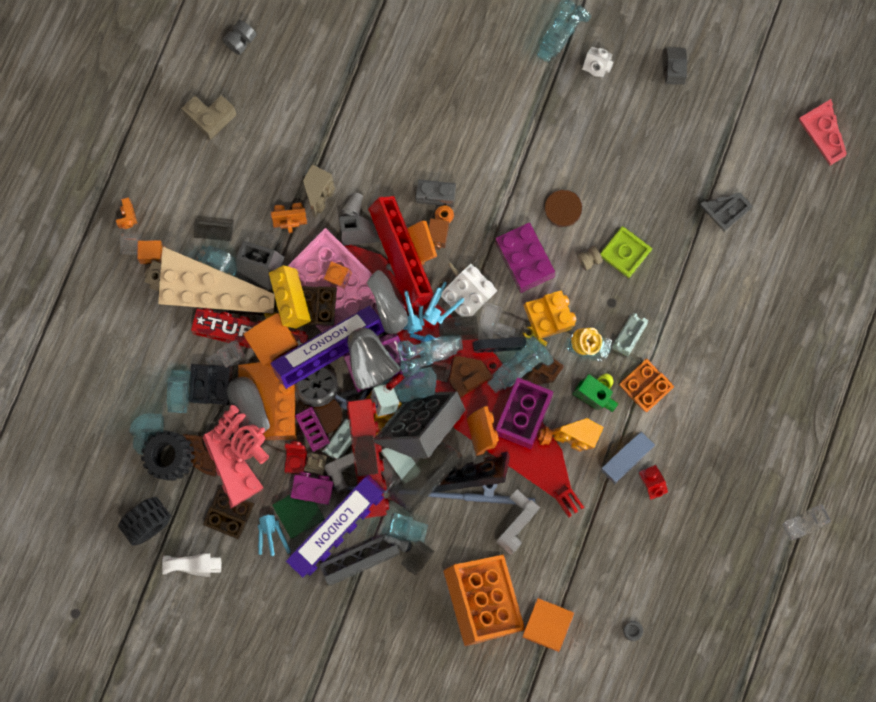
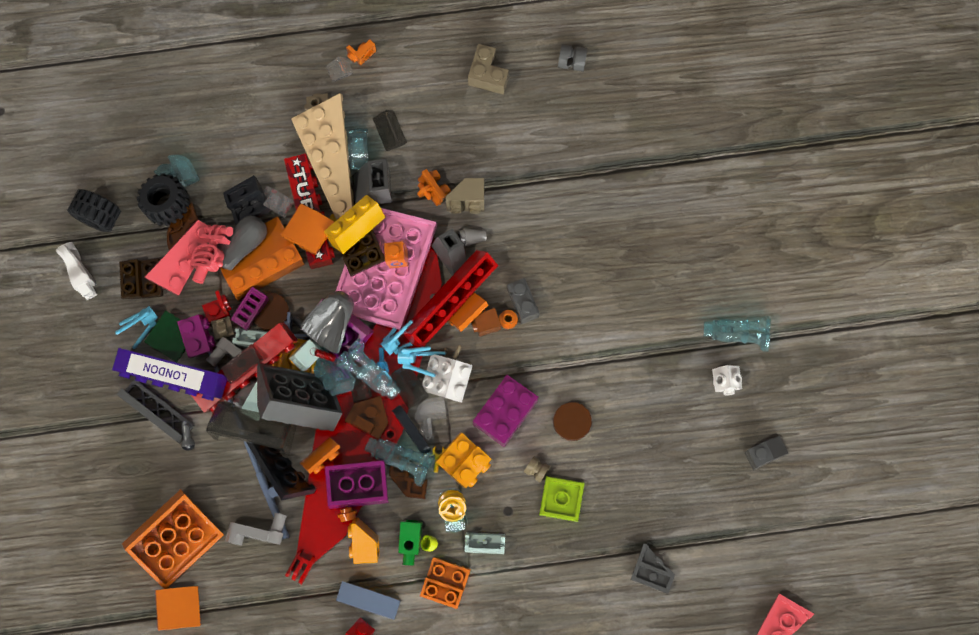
camera: 60 degrees right, 0 degrees up
orange brick [138,240,166,264] -> none
clear light blue brick [167,370,191,413] -> none
dark purple brick [270,305,385,389] -> none
dark grey wheel [295,367,338,407] -> none
dark grey hair [366,270,408,334] -> none
clear light blue brick [387,513,428,544] -> none
clear smoke bracket [401,540,435,575] -> none

